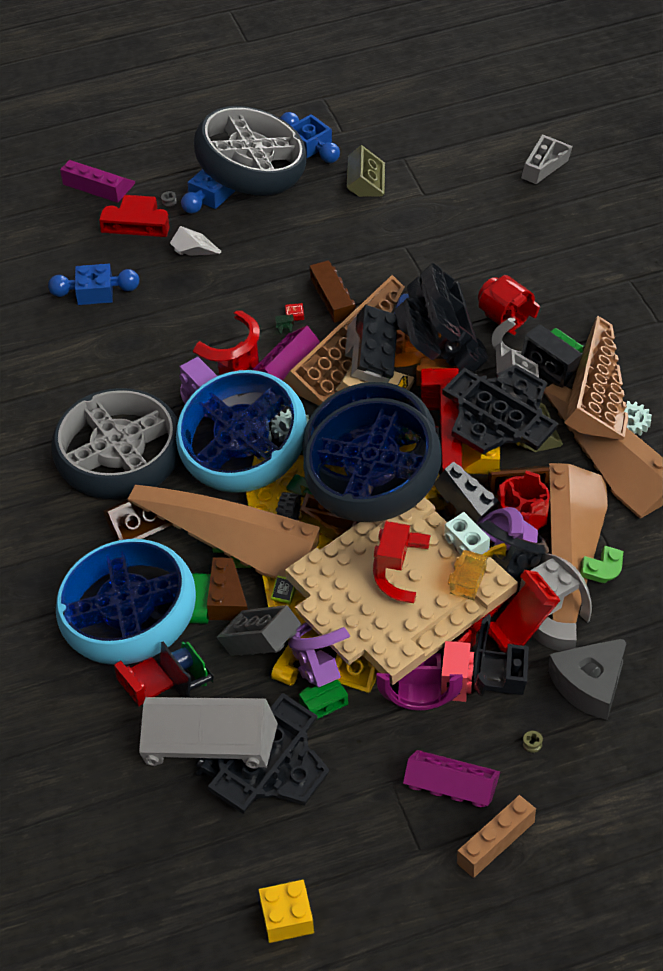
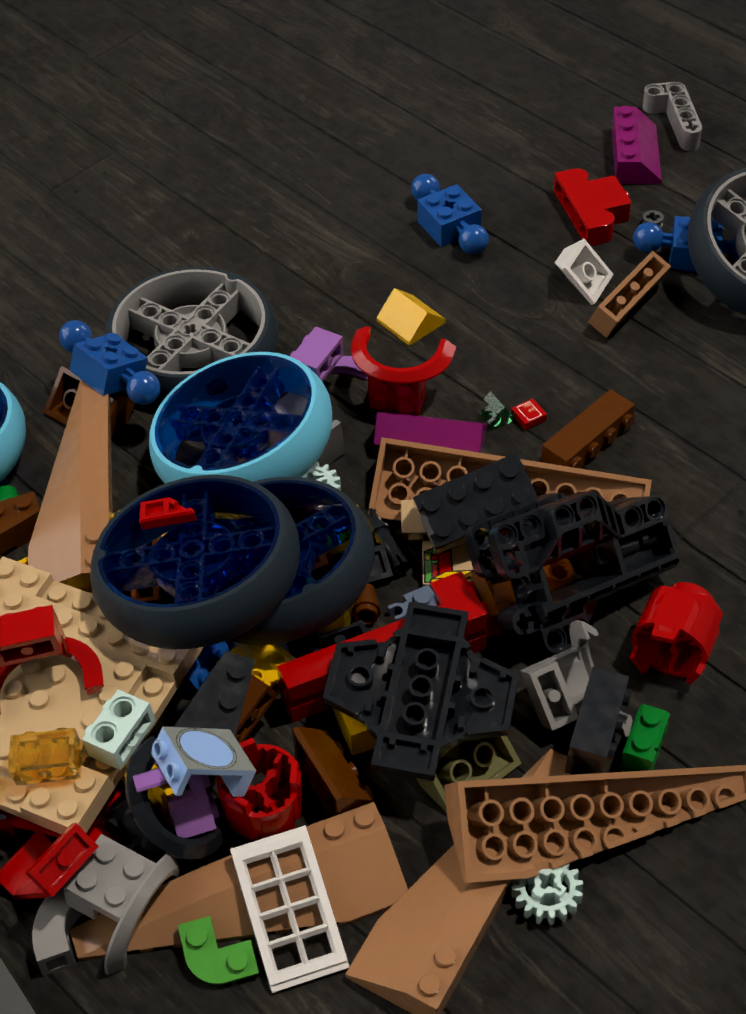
camera: 65 degrees right, 0 degrees up
none -> blue brick [59,320,161,405]
none -> red tile [139,497,197,530]
none -> light blue panel [151,727,256,797]
none -> white piece [230,825,349,993]
none -> yellow slope [377,288,446,346]
none -> medium nougat brick [588,251,671,338]
none -> light grey beam [643,82,702,151]

